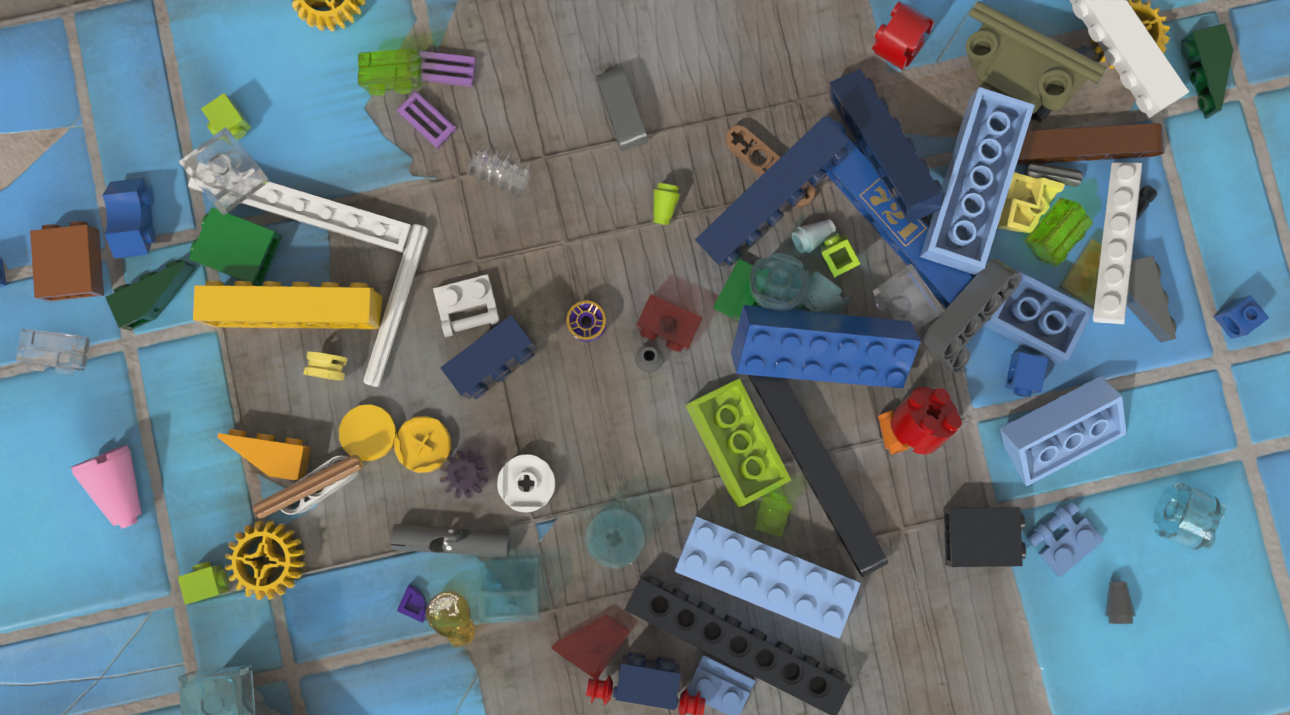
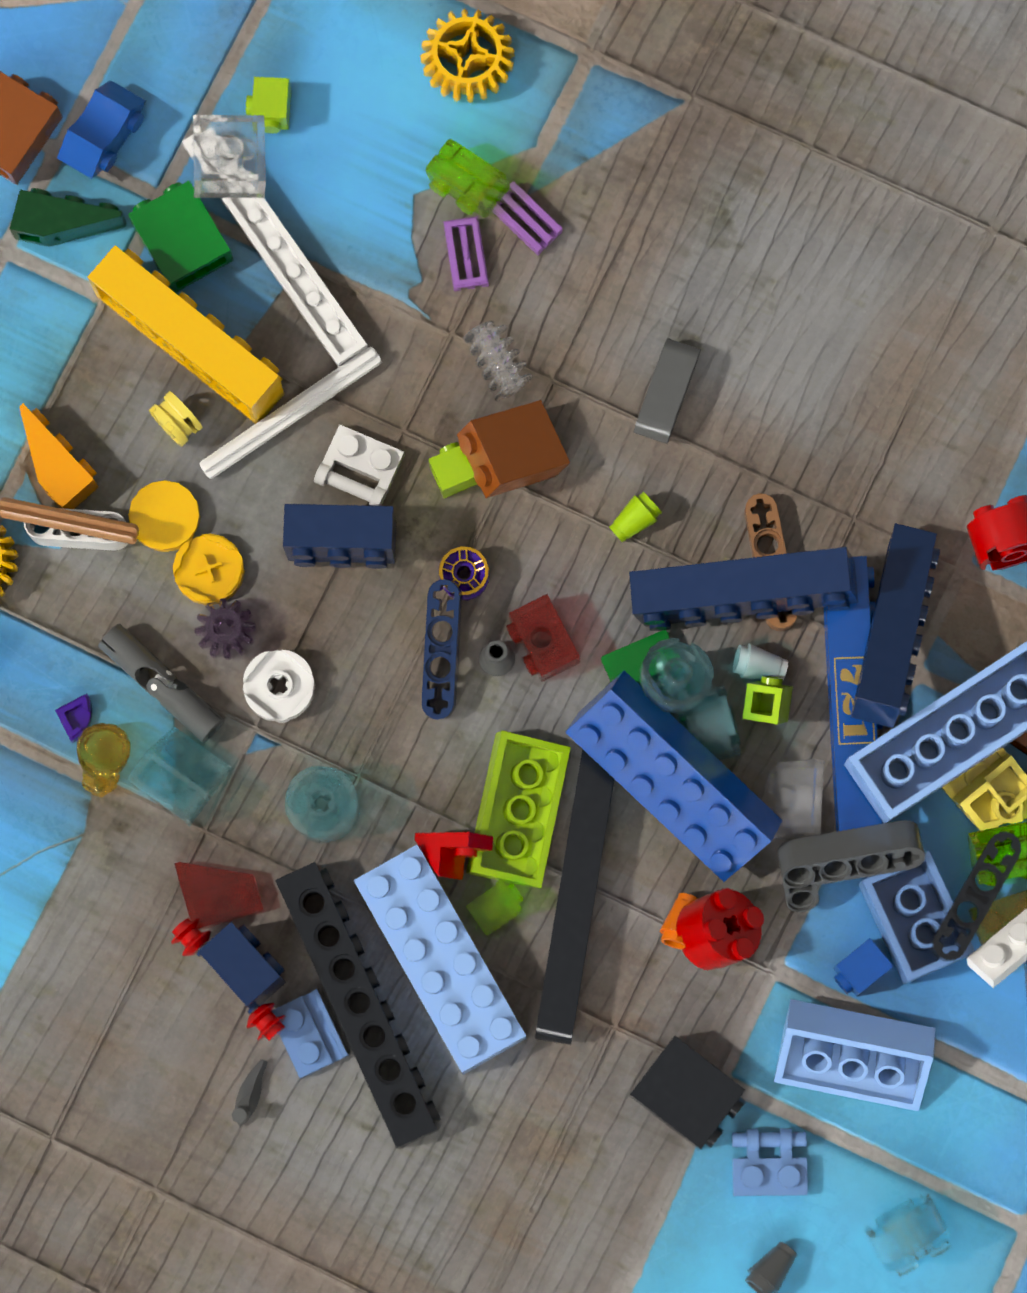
camera: 40 degrees right, 5 degrees down
none -> red slope [414,832,493,880]
none -> dark blue beam [422,579,462,720]
none -> lime brick [428,442,477,499]
none -> dark orange brick [457,400,570,498]
none -> black beam [931,832,1021,962]

